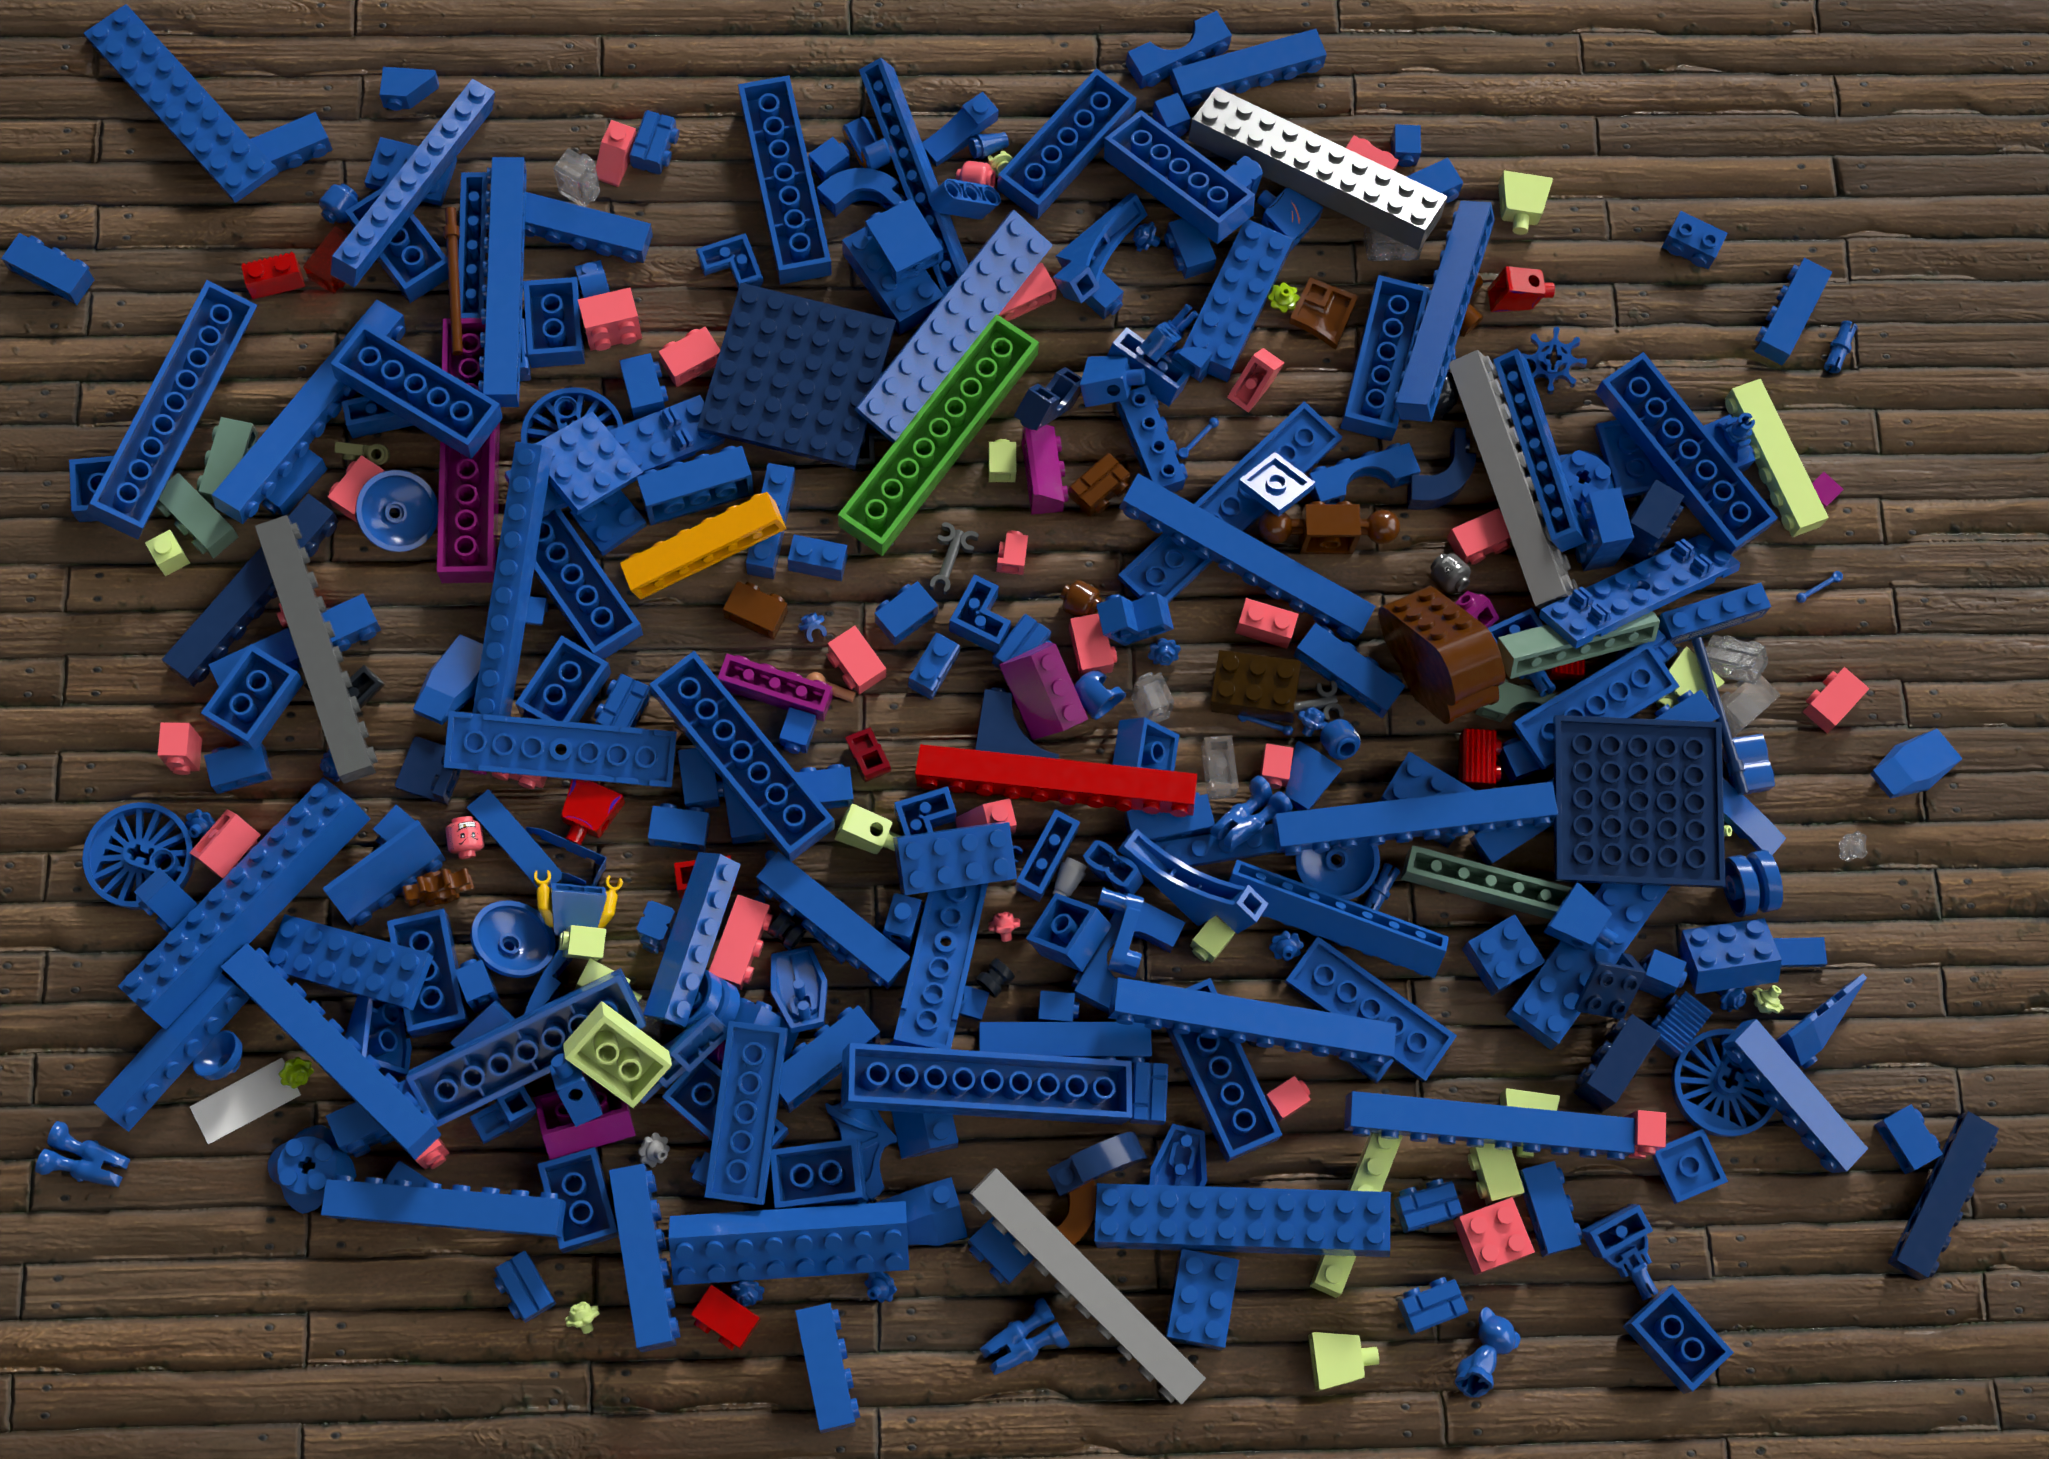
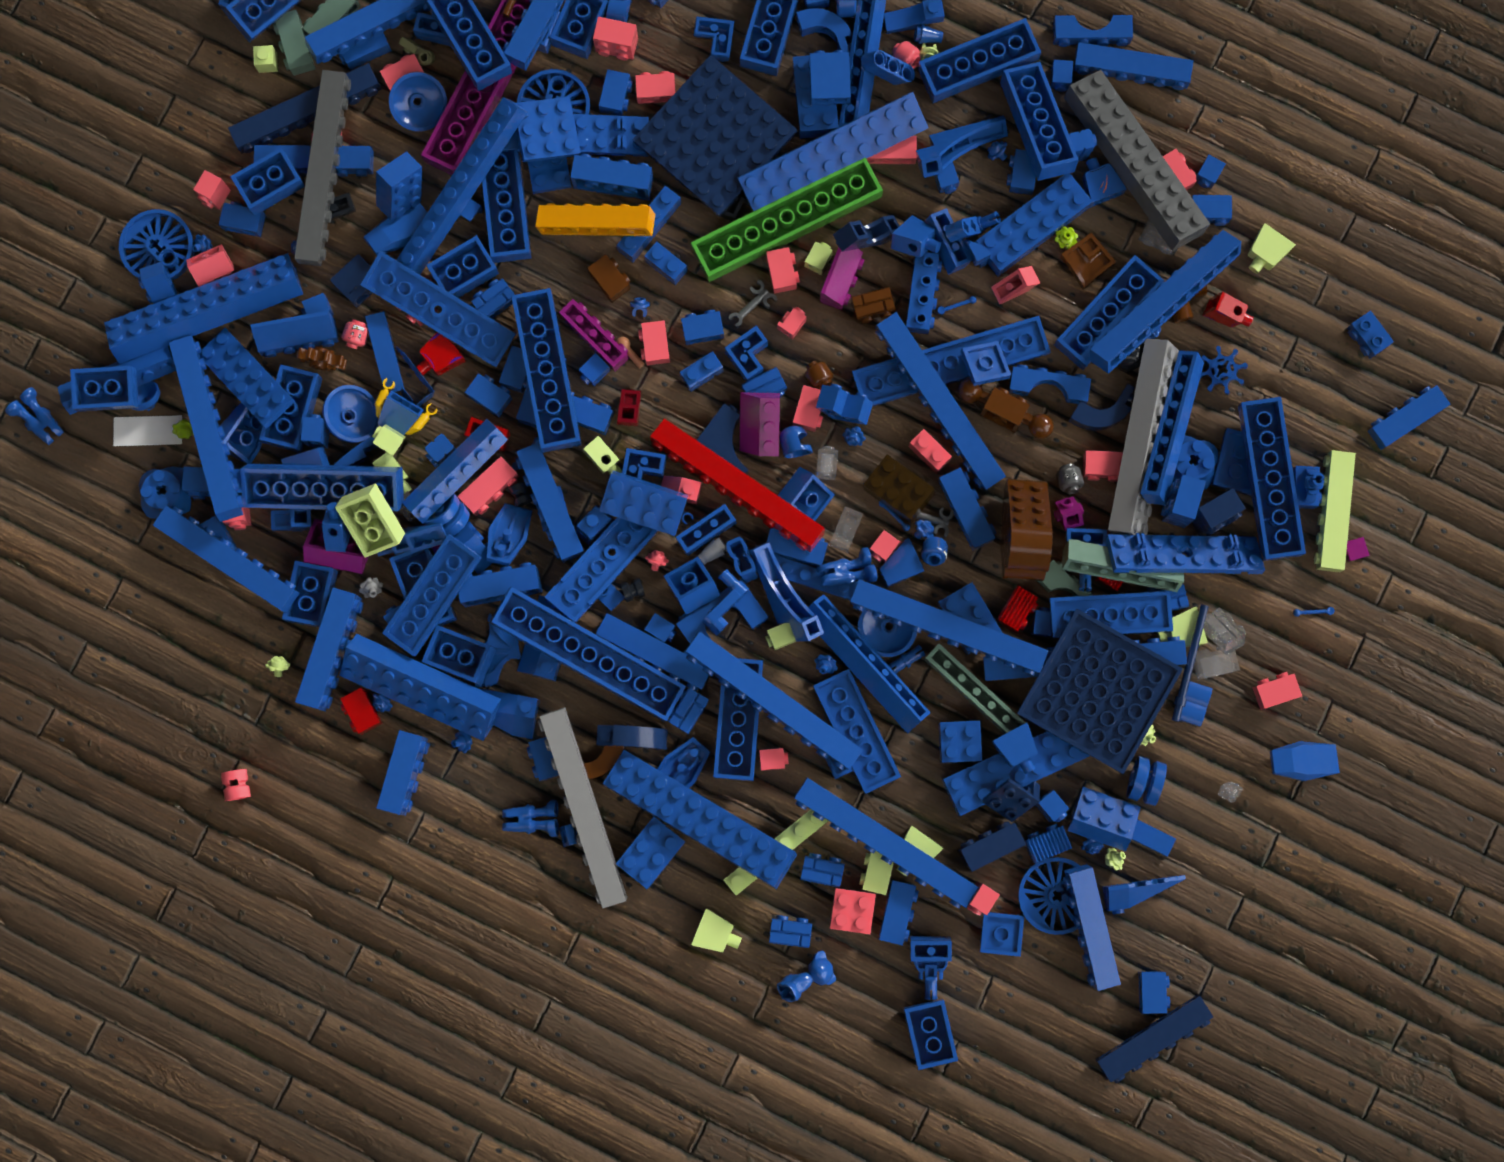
camera: 40 degrees right, 10 degrees up
blue brick [493,1251,556,1323] -> none
blue brick [1658,582,1771,645] -> none
slope [1723,778,1786,855] -> none
blue pin [1824,321,1858,373] -> none
none -> blue brick [70,366,138,412]
none -> blue brick [376,151,422,221]
none -> blue plate [559,824,577,847]
none -> coral brick [766,247,800,294]

